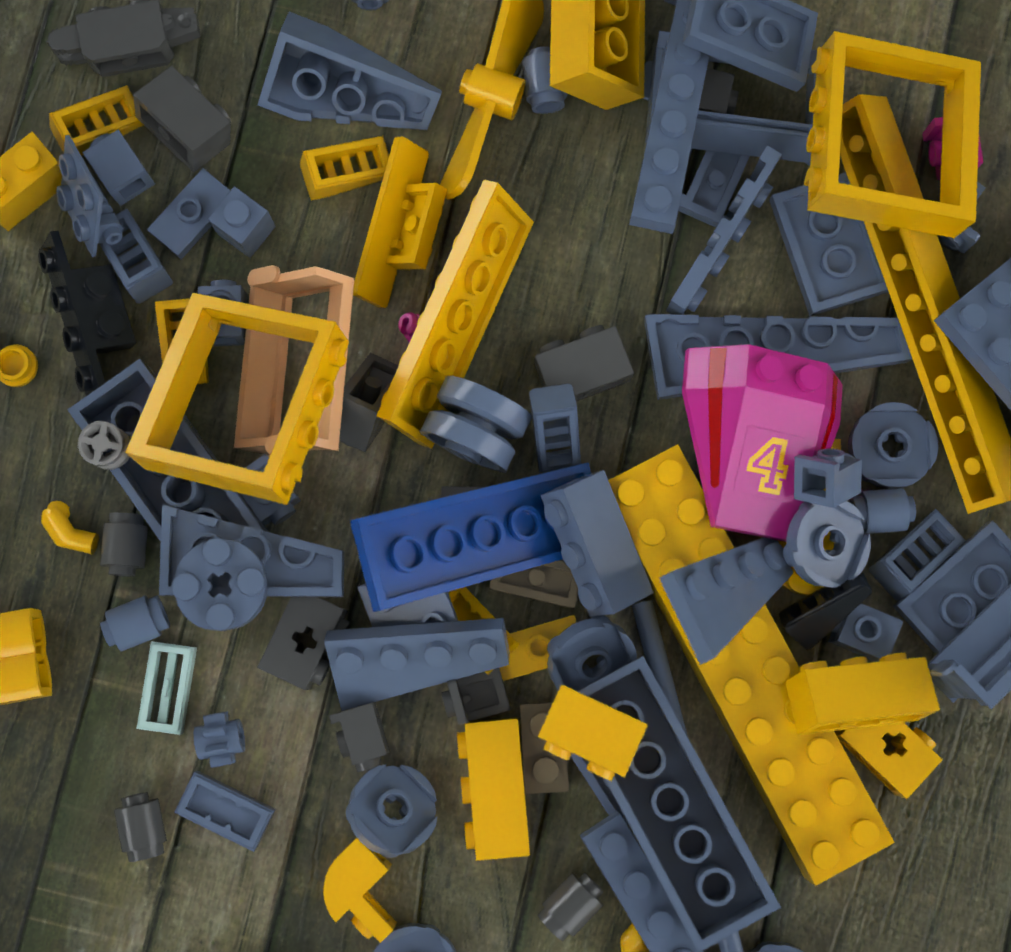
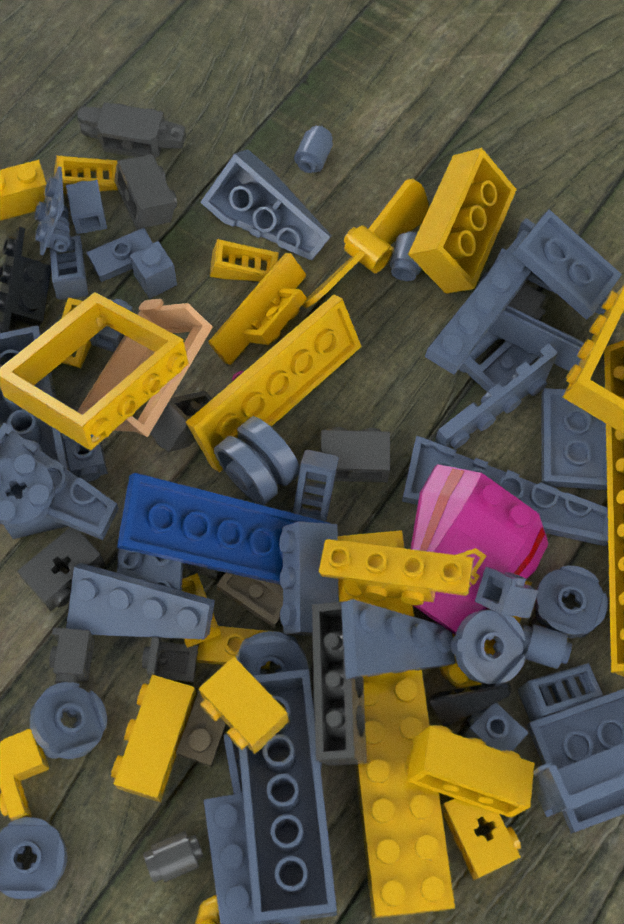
camera: 20 degrees right, 15 degrees down
none -> dark grey brick [312,601,367,766]
none -> yellow bracket [319,539,473,605]

